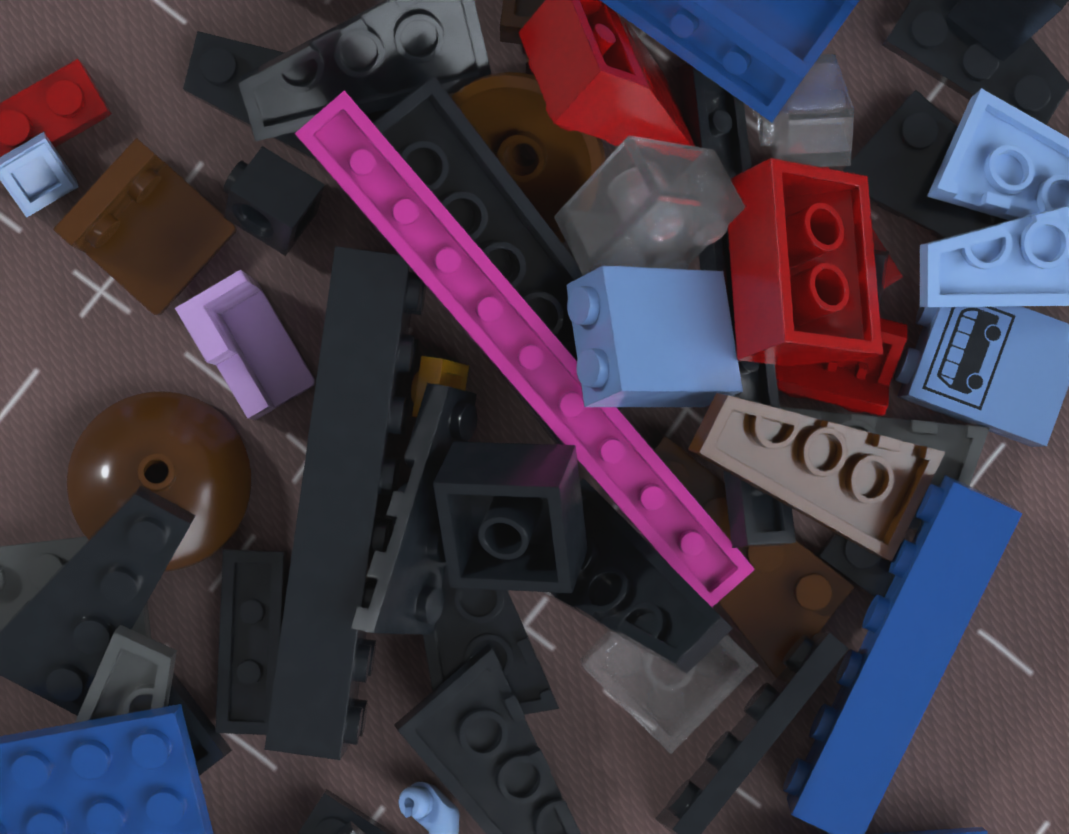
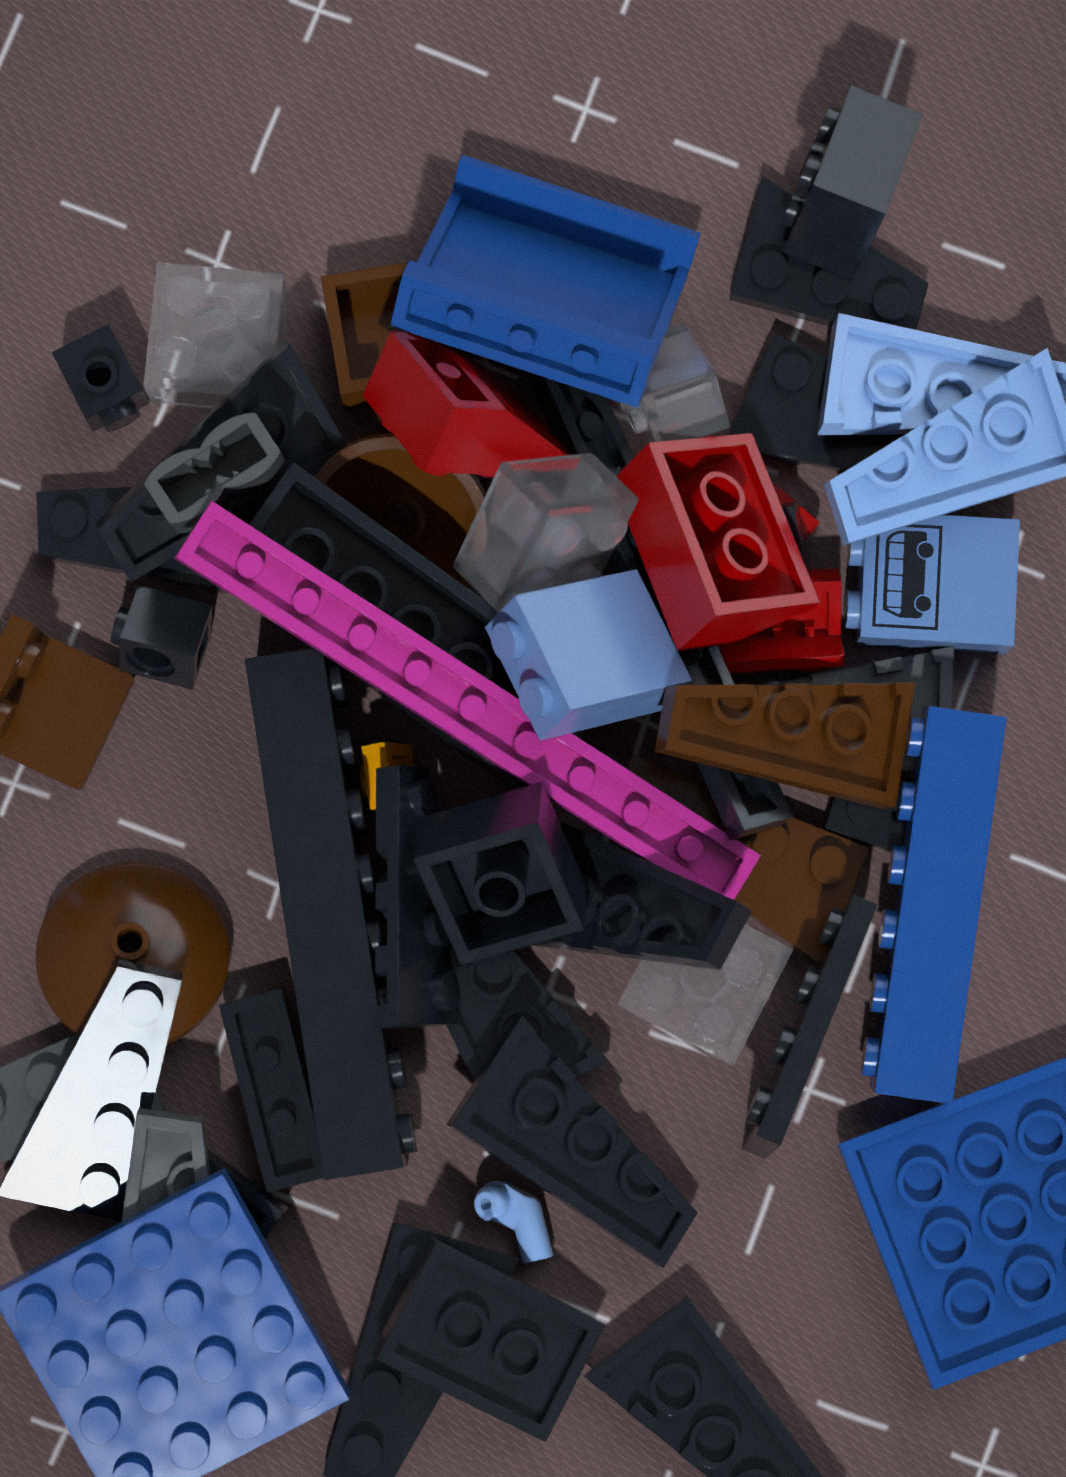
camera: 15 degrees left, 5 degrees down
lavender panel [175,270,315,420] -> none
none -> dark grey brick [144,413,286,533]

